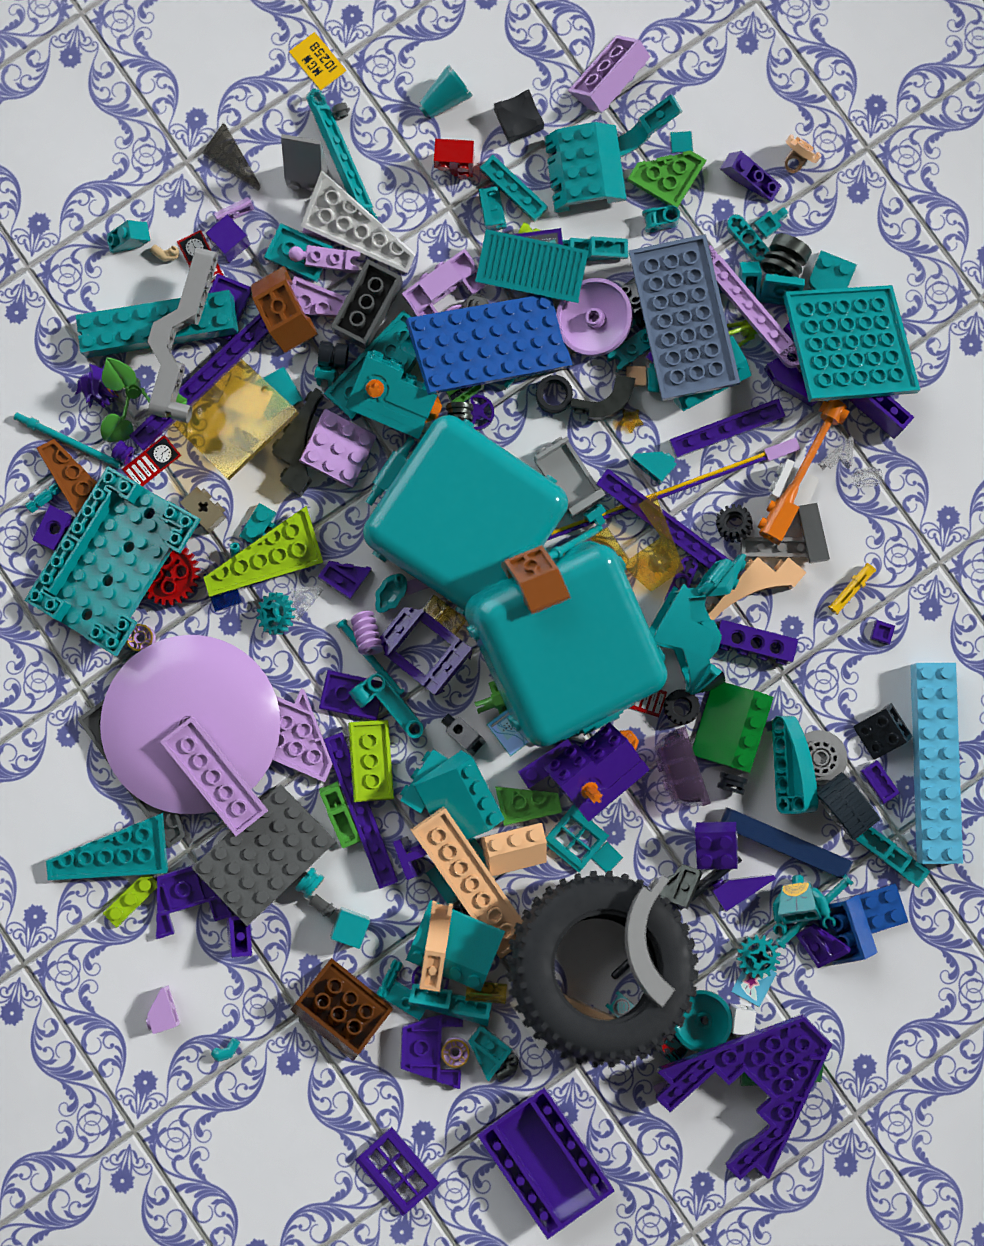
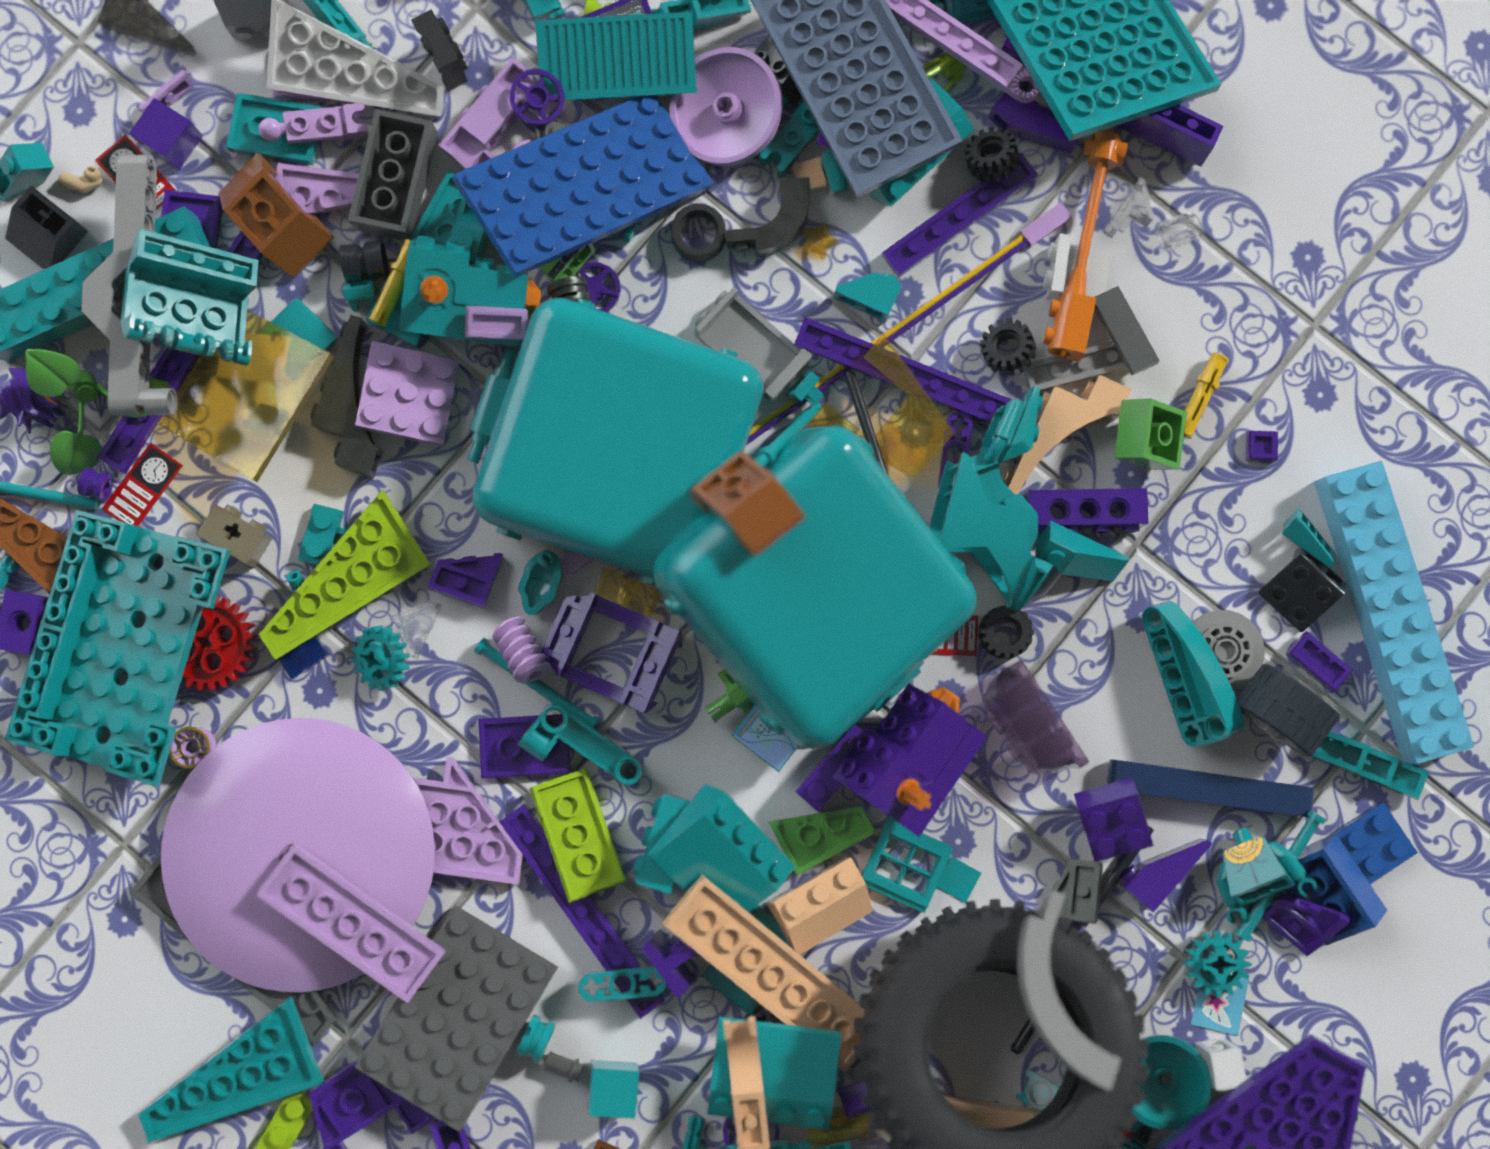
camera: 15 degrees left, 0 degrees up
bright green slope [319,781,361,848] -> none
black torso [441,713,486,756] -> none
green slope [690,682,774,773] -> none
black wheel [717,772,748,795] -> none
none -> black slope [5,185,88,269]
none -> teal slope [121,228,259,366]
none -> yellow pin [368,239,410,327]
none -> black brick [411,9,468,91]
none -> lavender tile [465,306,528,340]
none -> dark purple wheel [509,69,565,125]
none -> teal beam [578,966,666,1002]
none -> dark purple tile [837,1081,874,1120]
none -> black bar [844,371,890,477]
none -> black tyre [964,127,1020,183]
none -> teal slope [1035,521,1129,581]
none -> bright green brick [1114,398,1187,470]
none -> teal slope [1282,508,1336,568]

